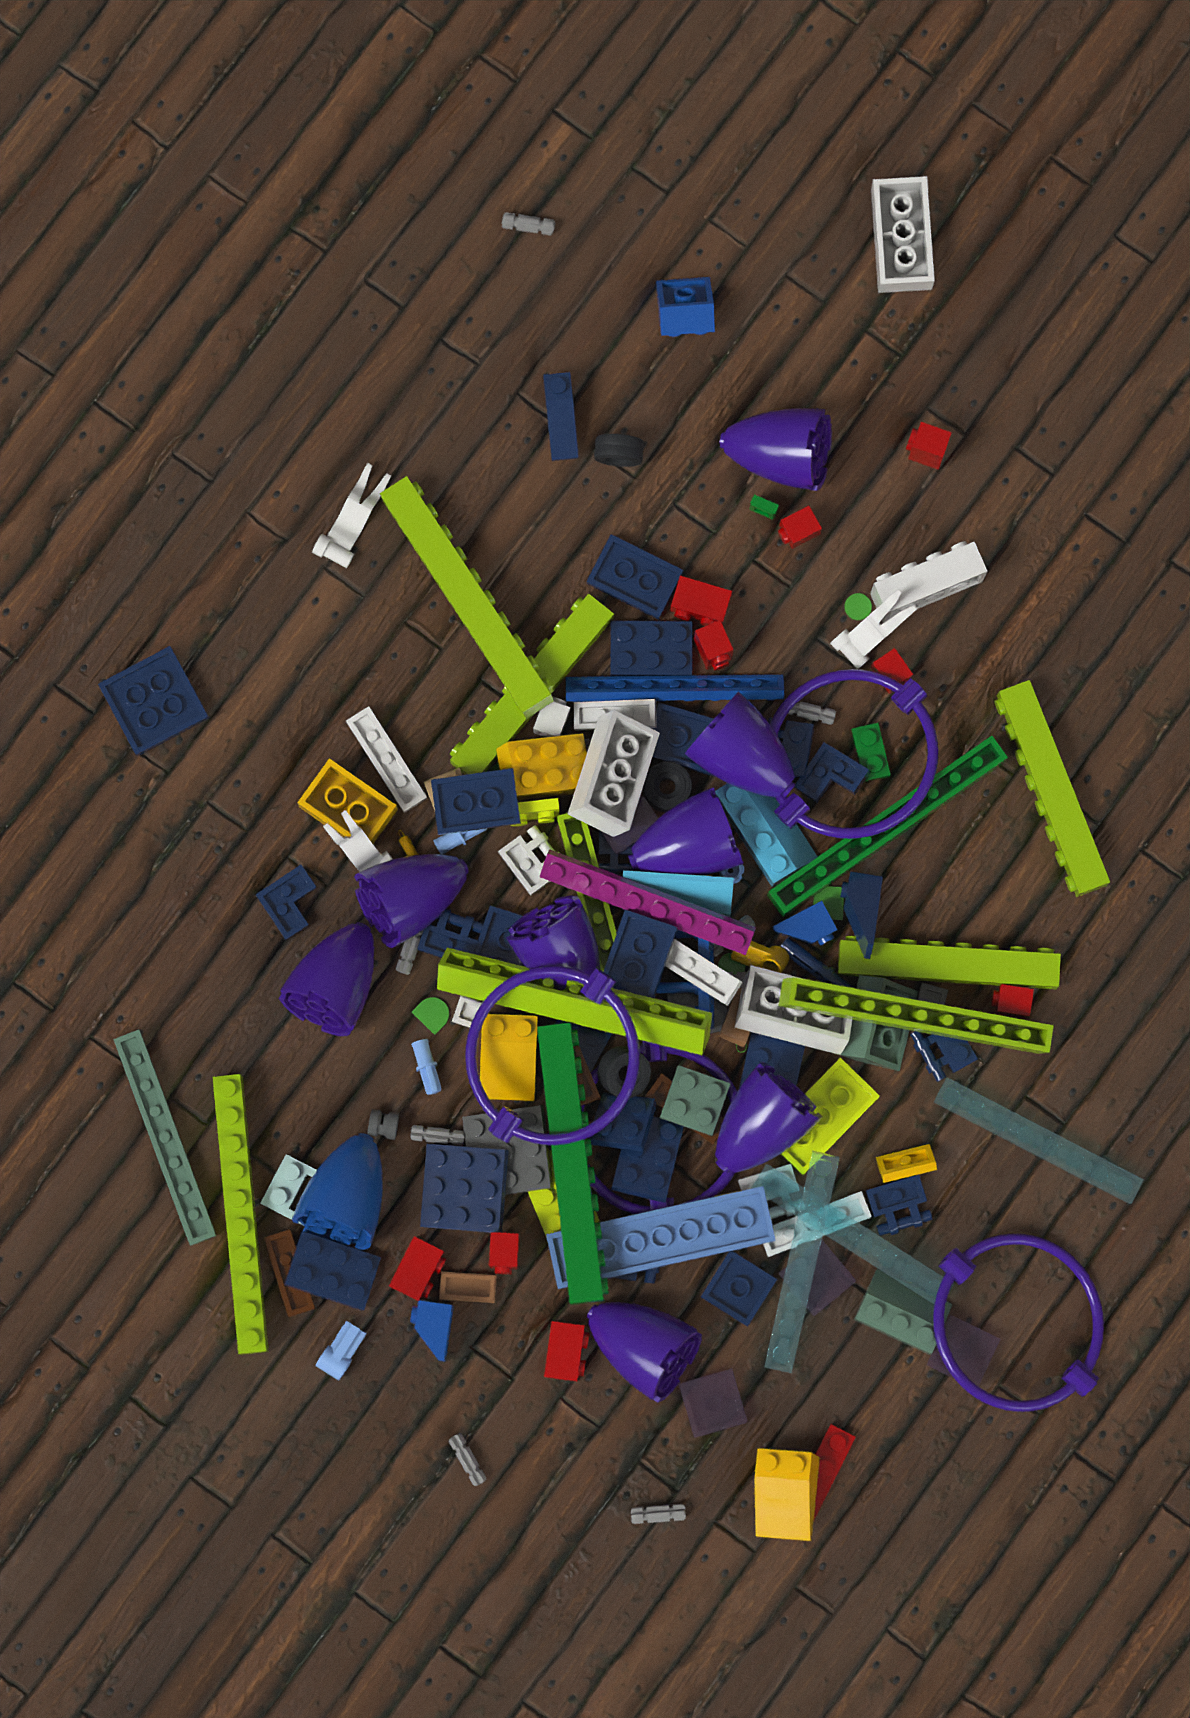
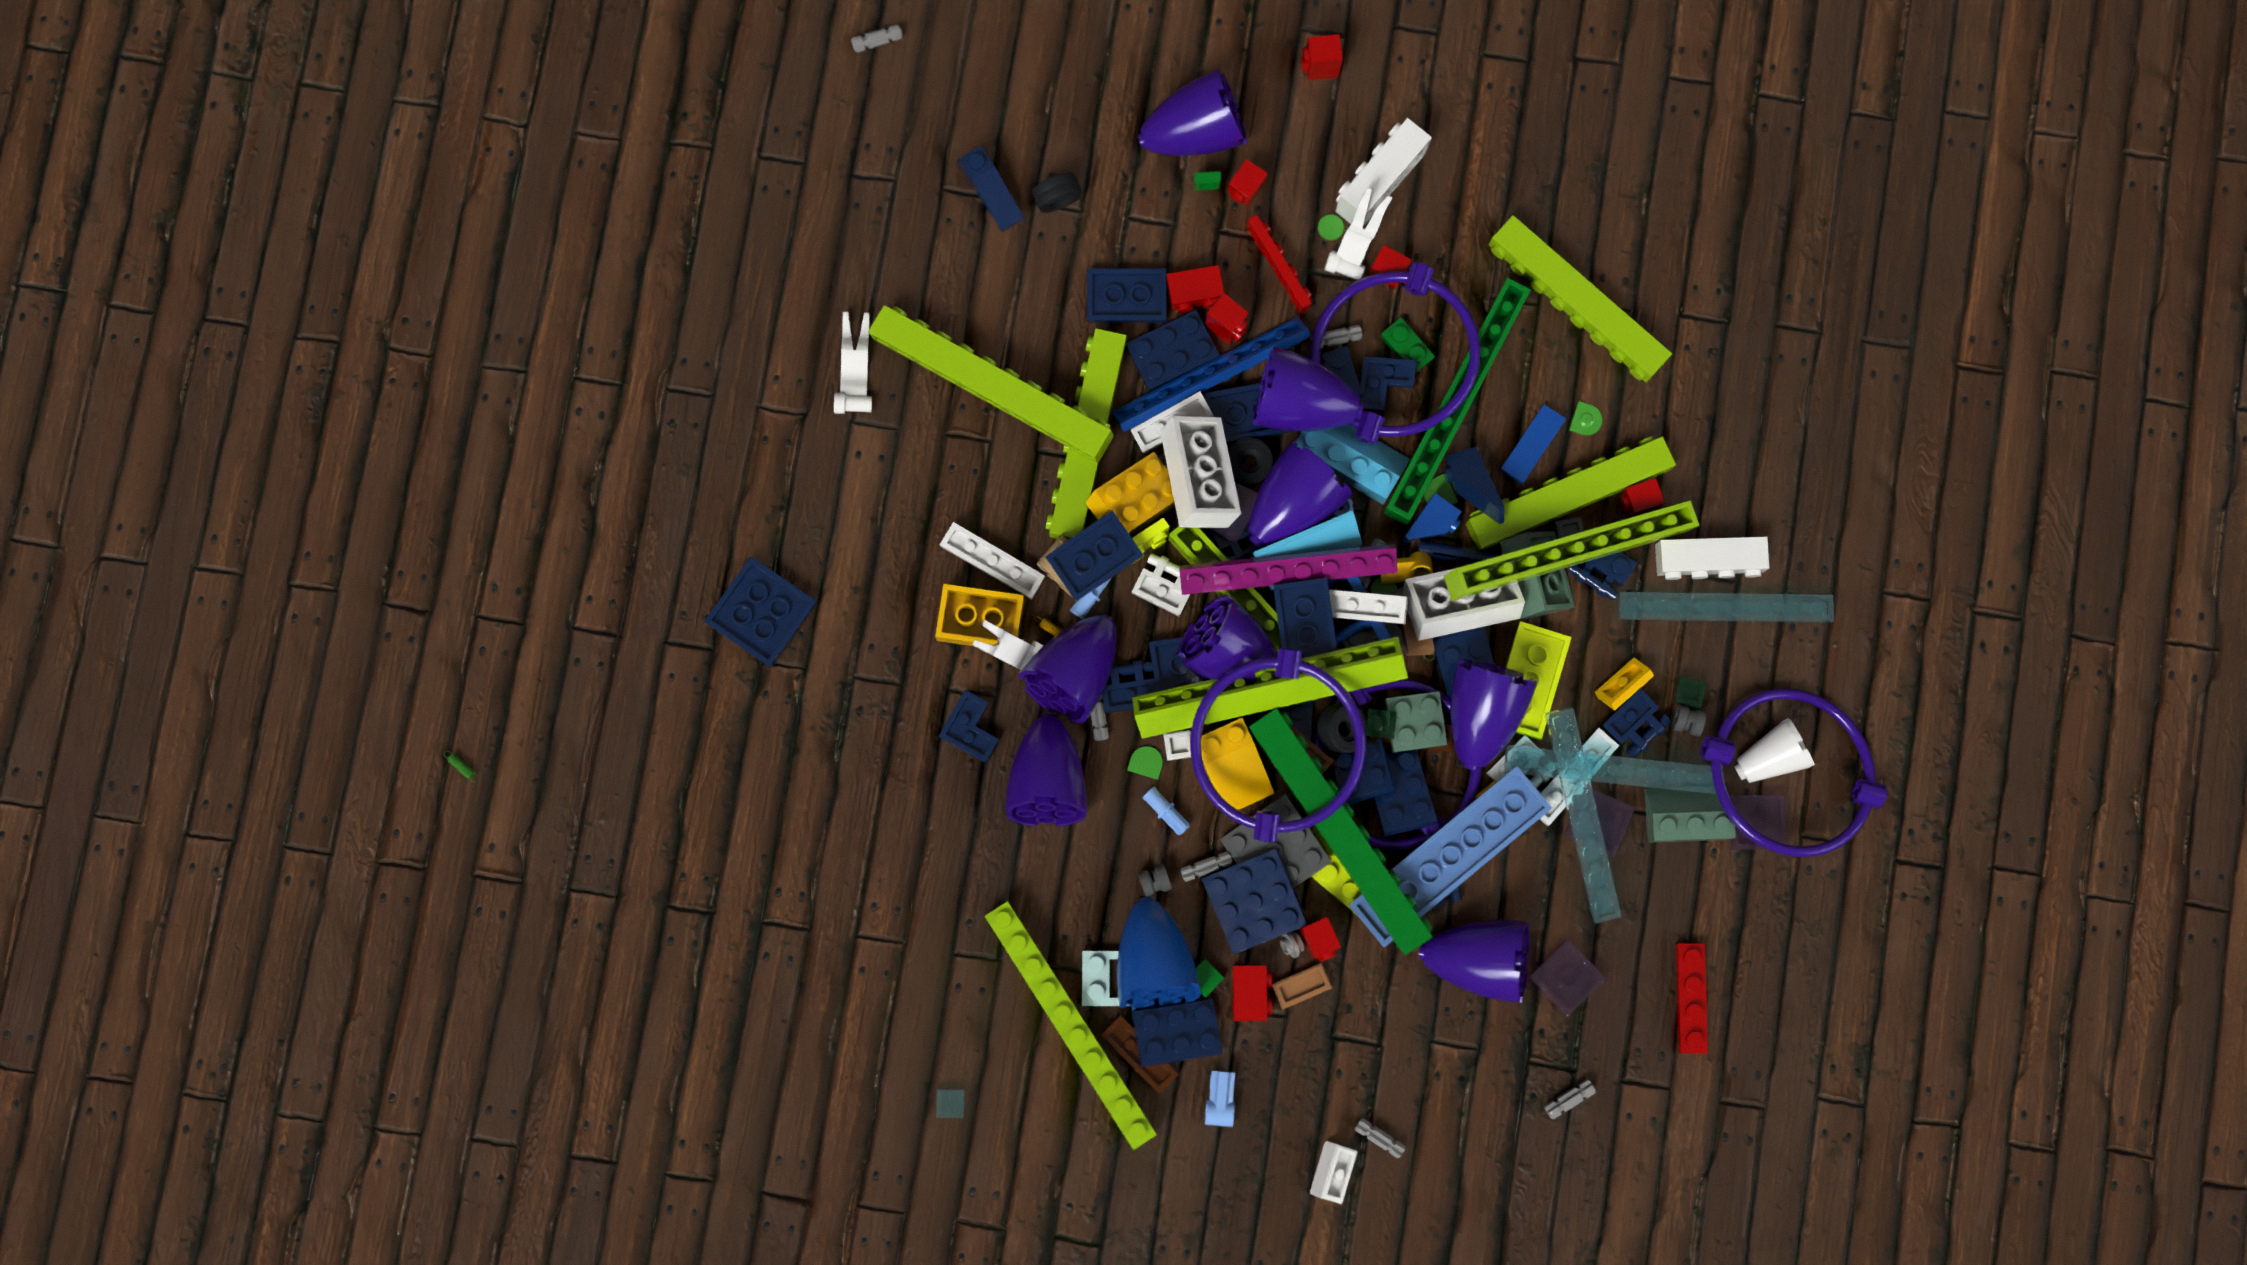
camera: 30 degrees left, 0 degrees up
sand green plate [113,1030,217,1246] -> none
blue slope [410,1300,454,1362] -> none
white brick [533,697,570,737] -> none
red brick [544,1321,589,1382] -> none
blue slope [656,277,715,337] -> none
dark blue plate [701,1251,777,1327] -> none
yellow slope [755,1448,820,1541] -> none
none -> clear light blue tile [936,1089,965,1118]
none -> green tile [1196,959,1224,998]
none -> red plate [1246,215,1312,314]
none -> light grey plate [1280,931,1304,958]
none -> white slope [1310,1141,1358,1204]
none -> clear green plate [1366,709,1397,739]
none -> blue tile [1500,404,1566,485]
none -> bright green piece [1569,401,1602,435]
none -> white brick [1655,537,1769,580]
none -> dark grey wheel [1672,704,1706,737]
none -> clear green plate [1673,676,1707,709]
none -> white cone [1734,718,1815,783]

